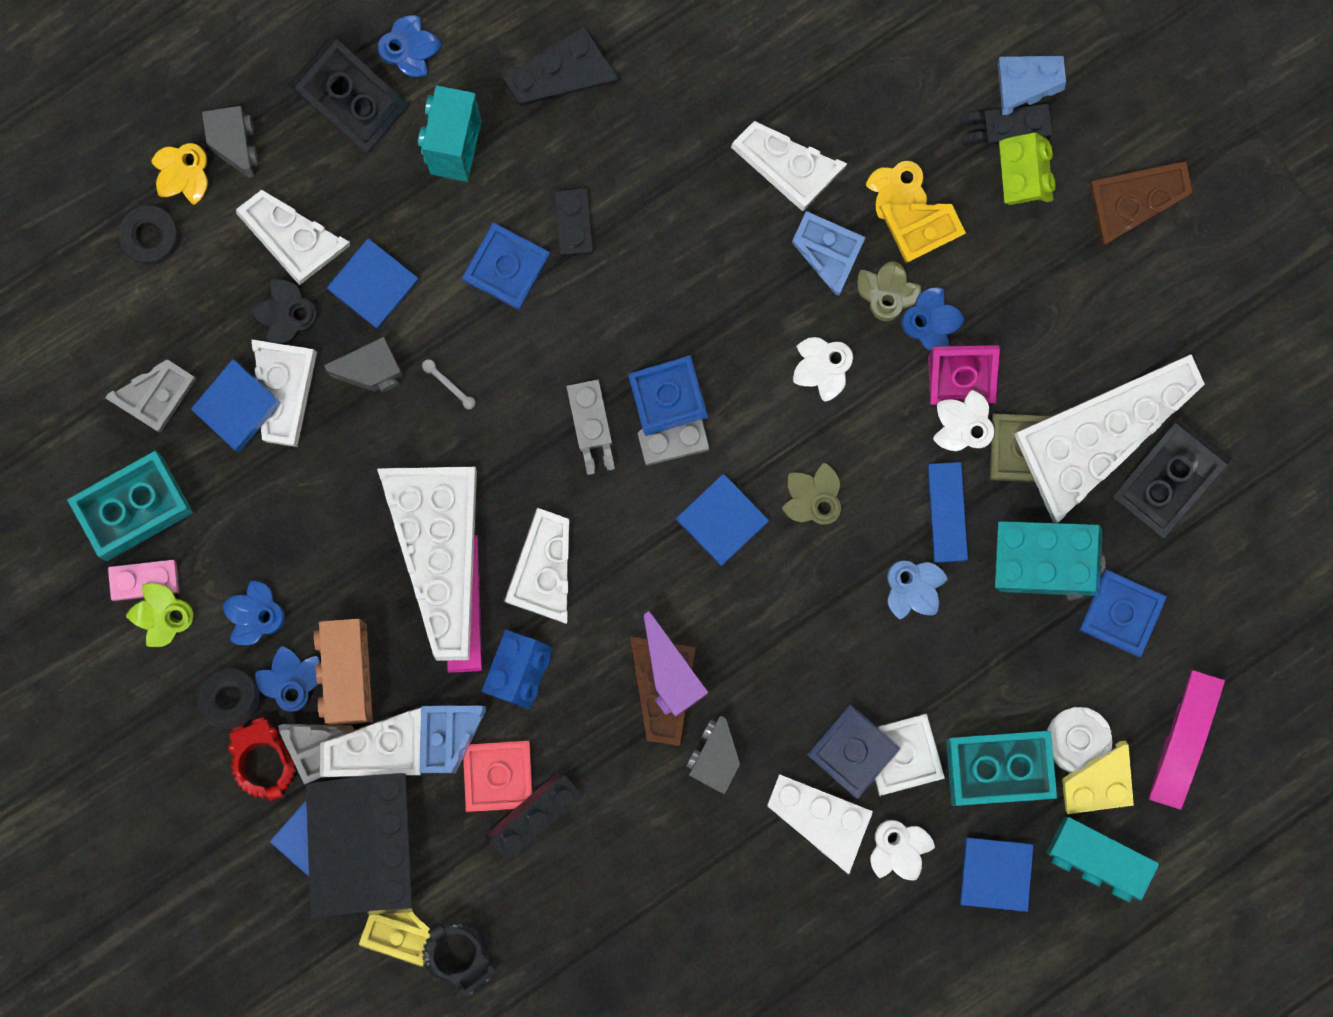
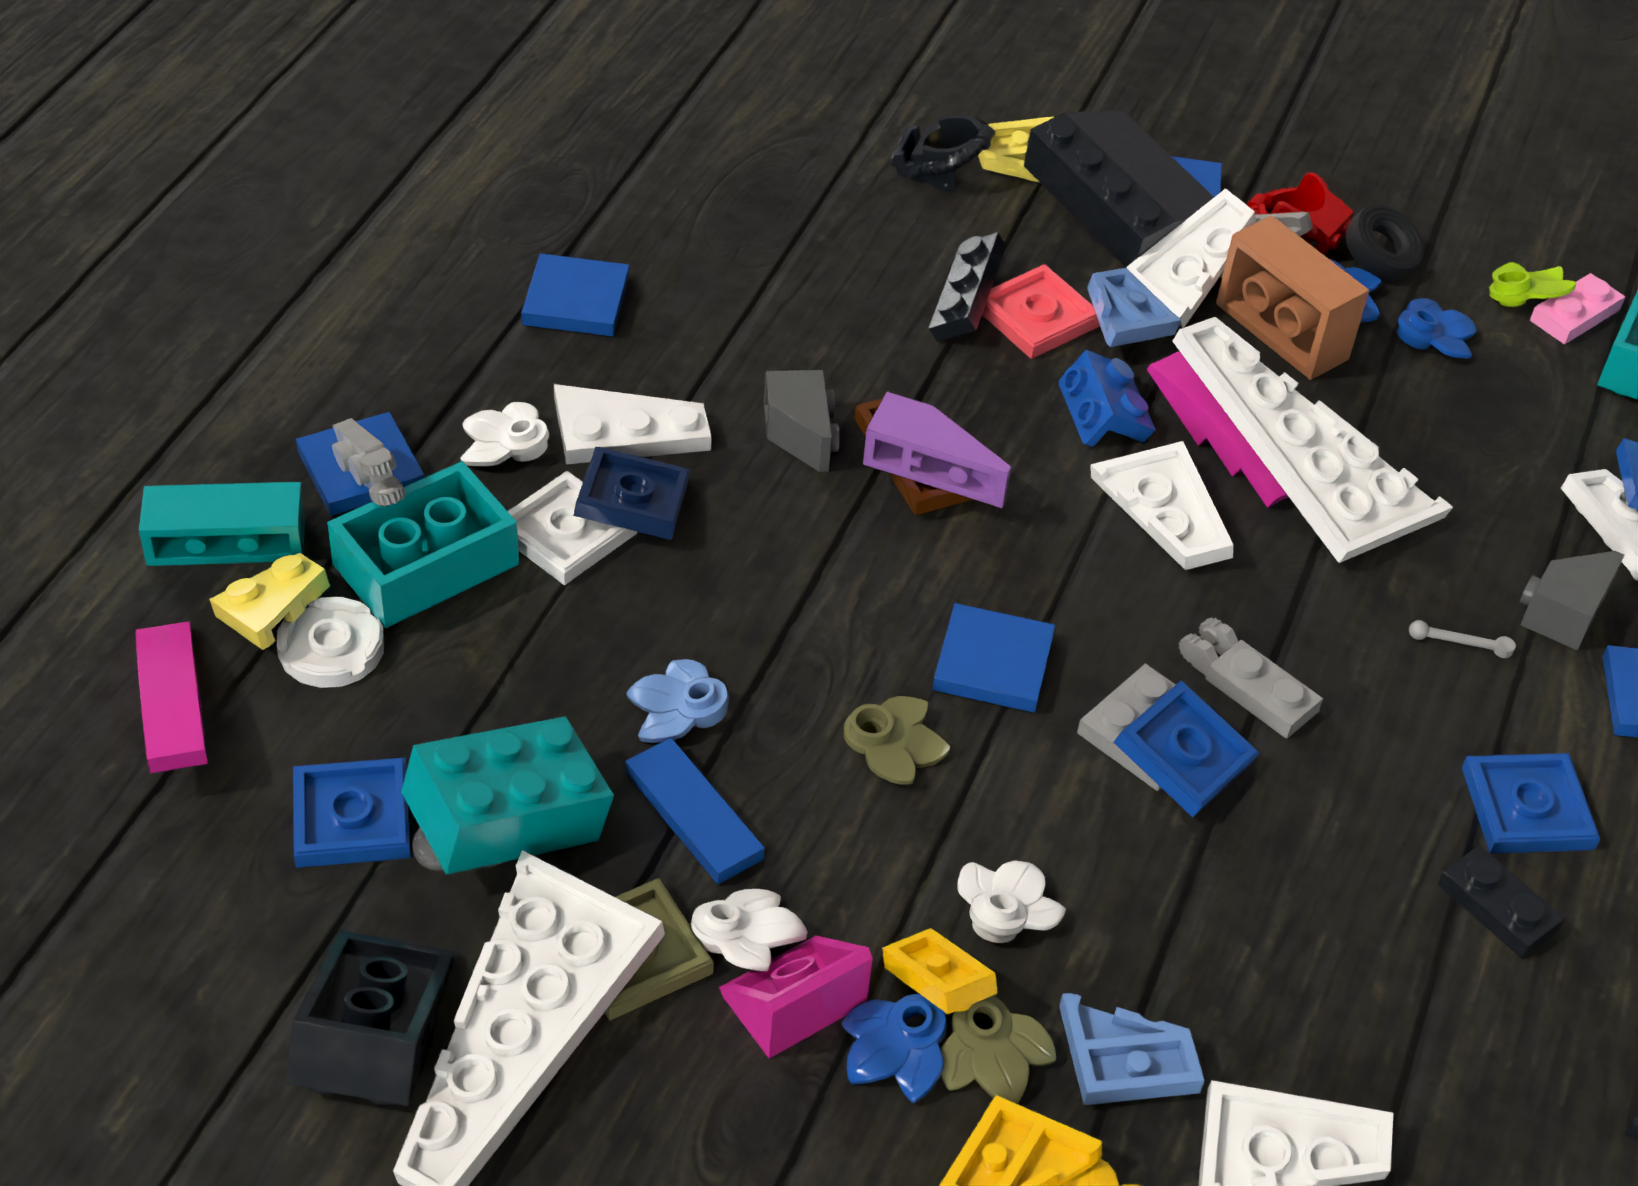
camera: 145 degrees right, 35 degrees down
none -> light grey hinge [332,418,406,506]
none -> blue tile [521,254,629,336]
none -> yellow plate [882,928,997,1014]

